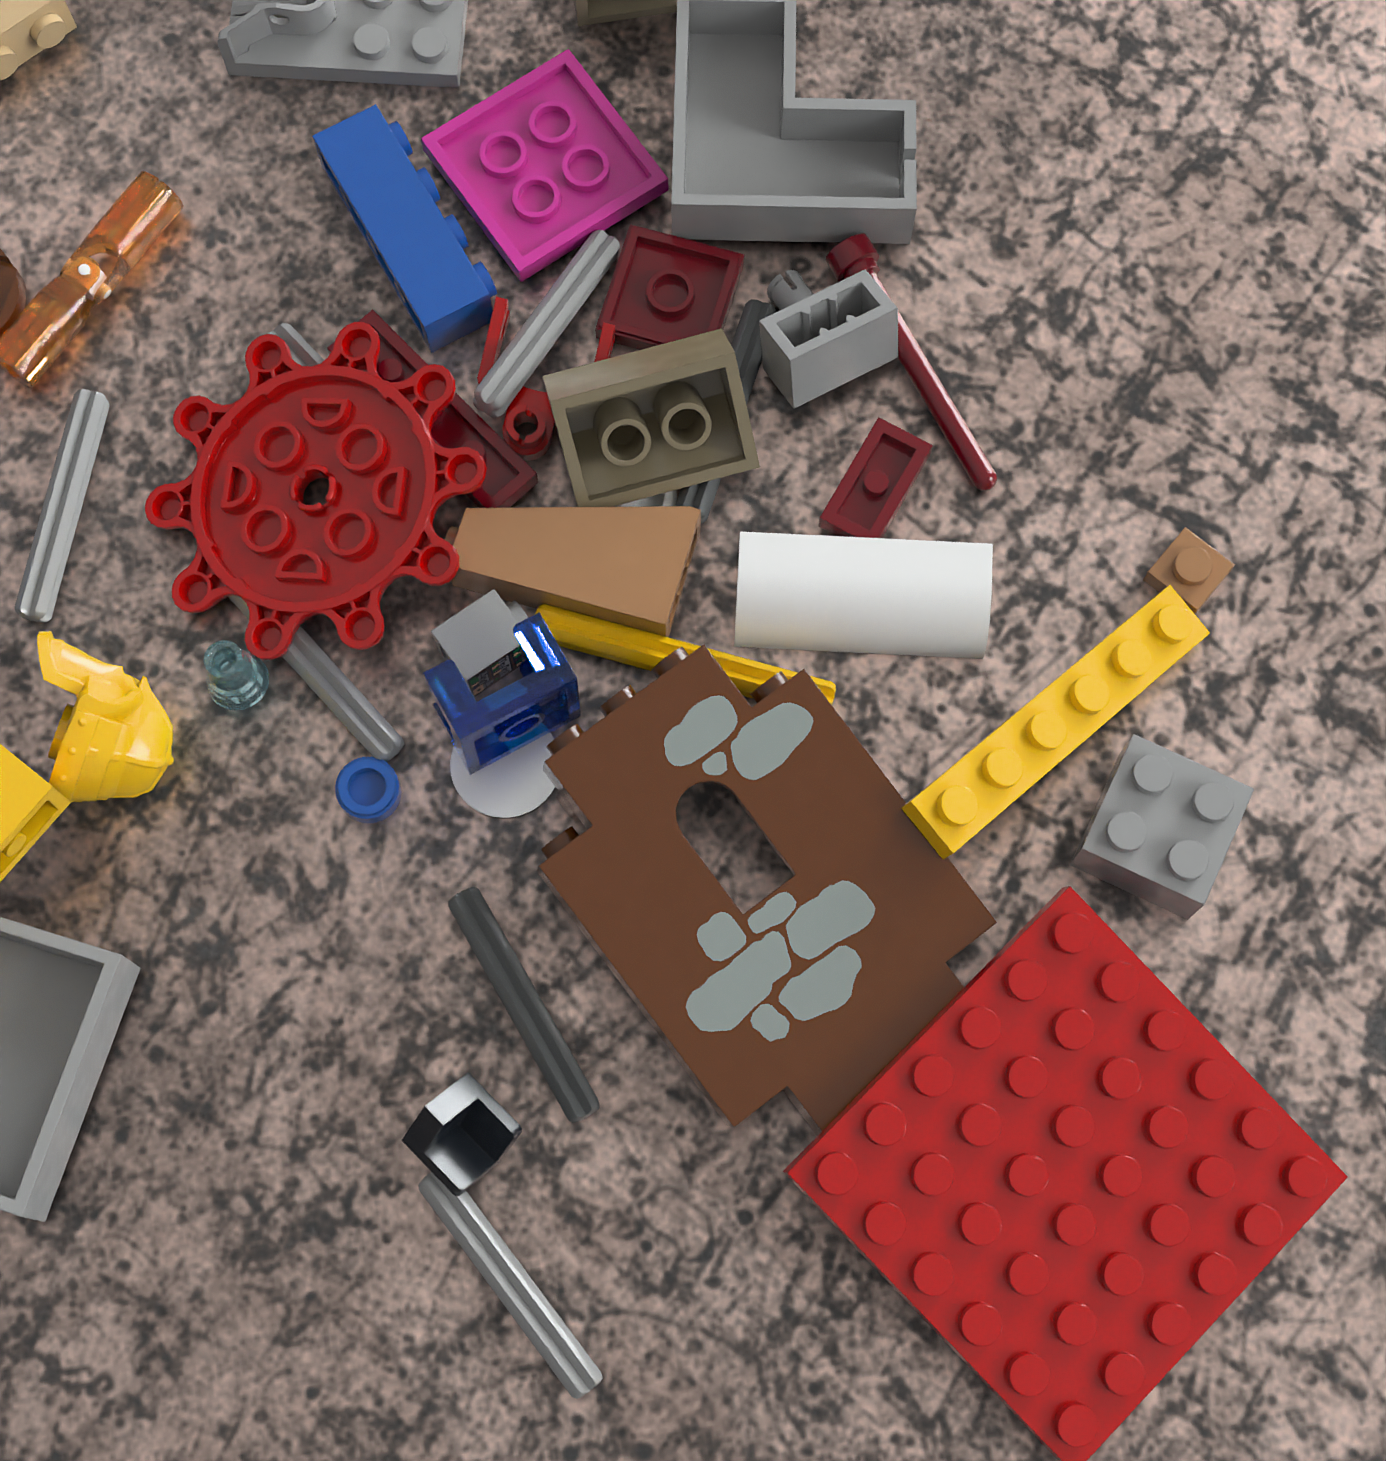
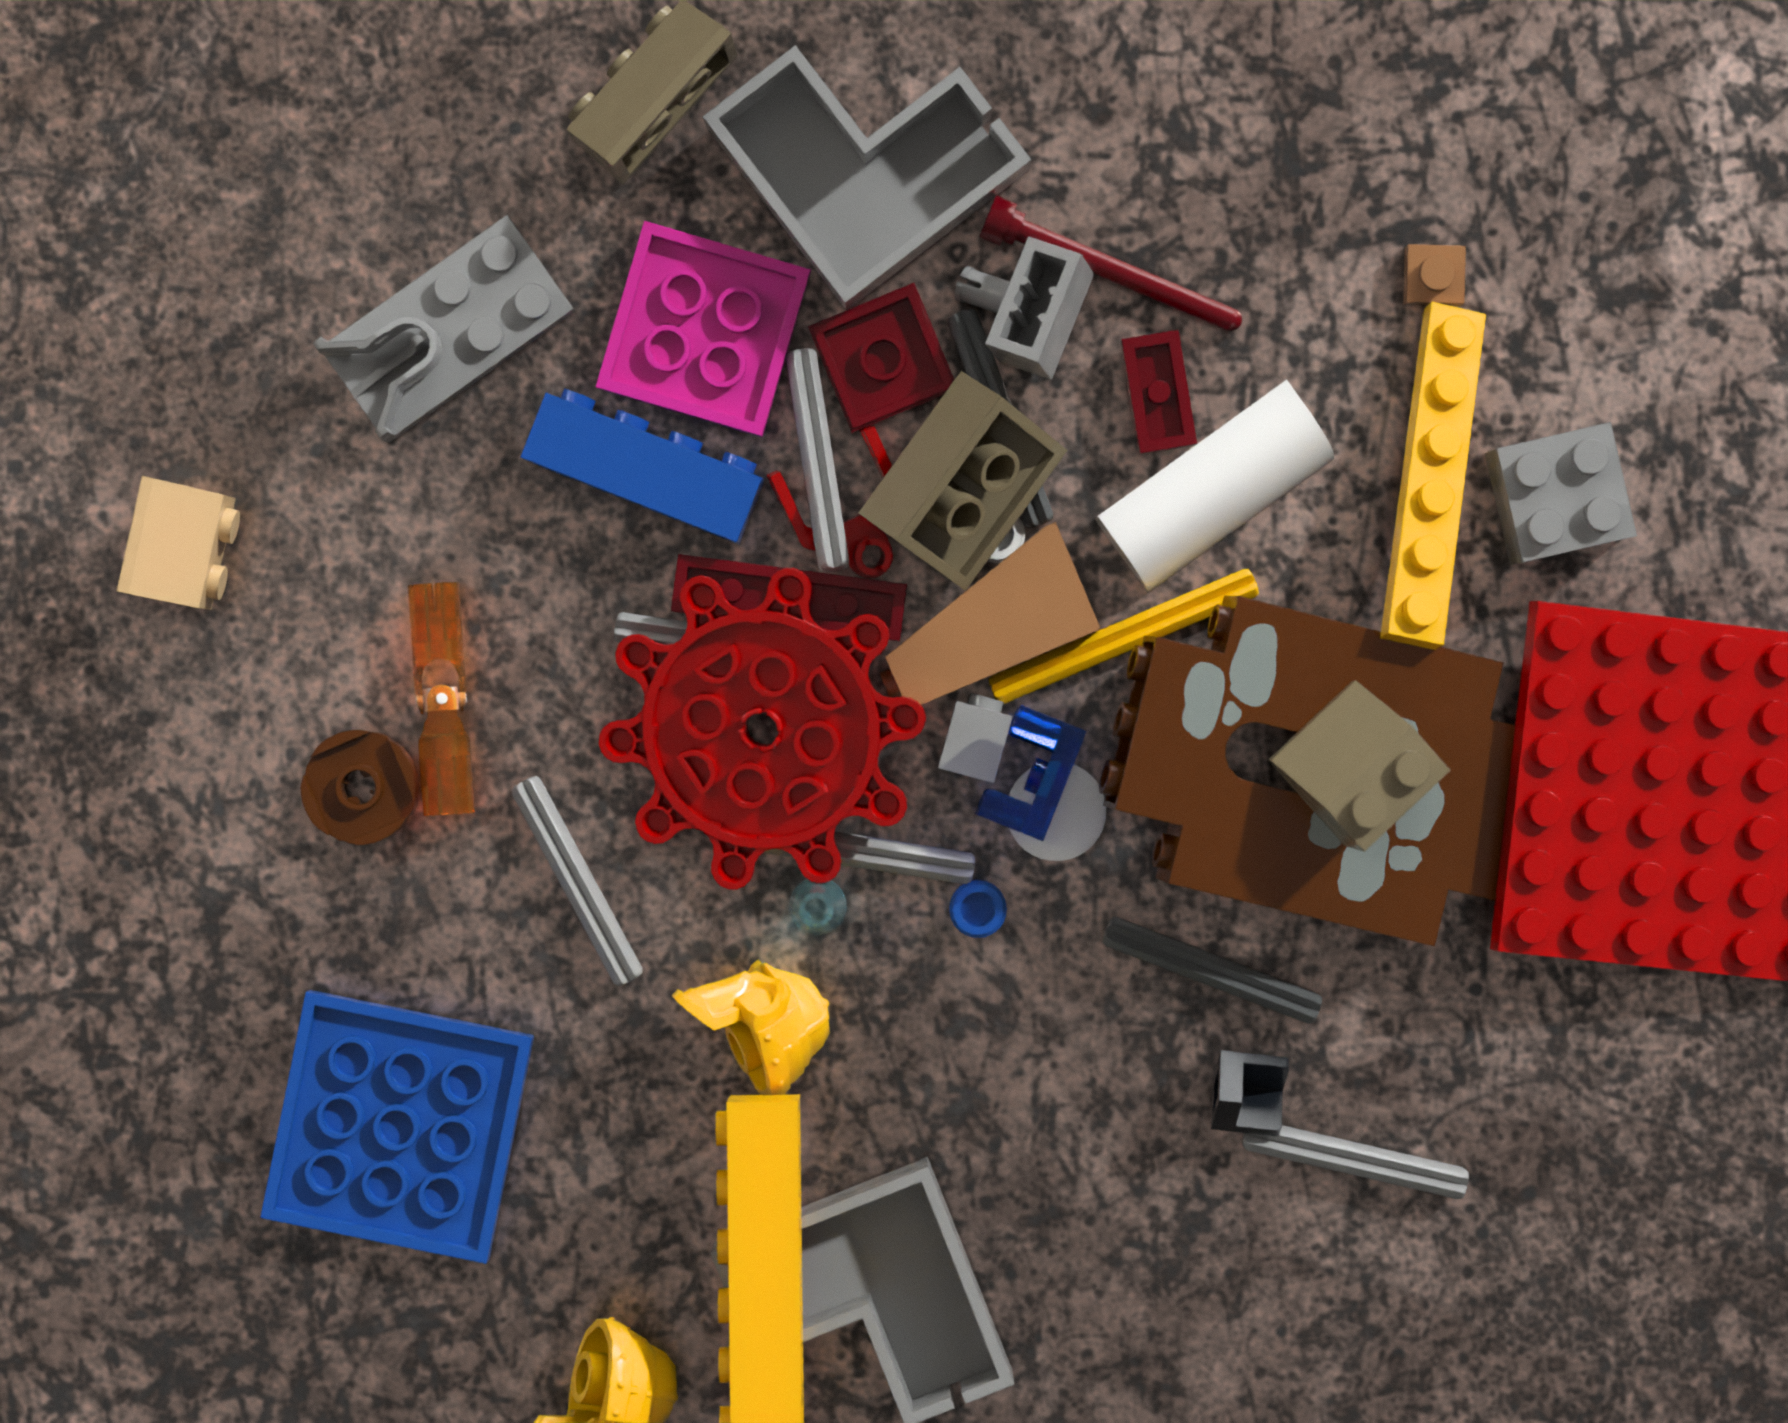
camera: 40 degrees left, 15 degrees up
none -> dark tan slope [1268,680,1451,852]

